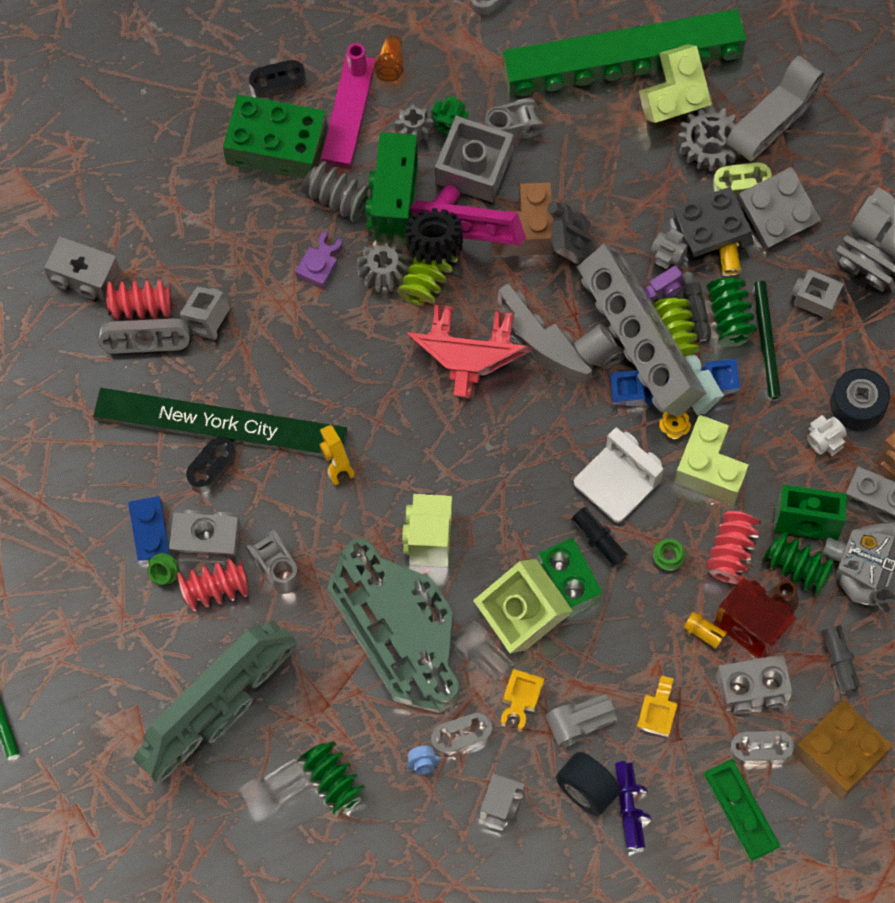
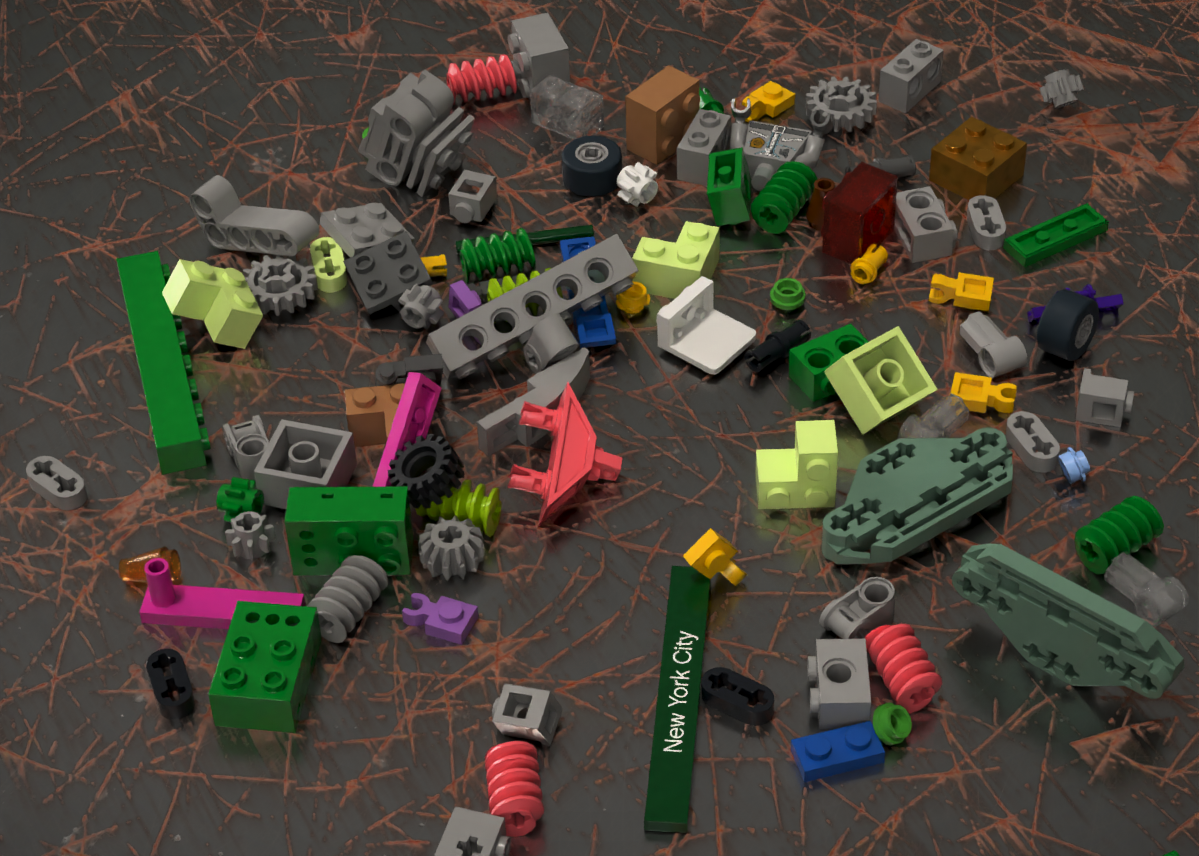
camera: 95 degrees left, 25 degrees down
light grey beam [99,318,190,354] -> none
coral piece [706,511,761,585] -> none

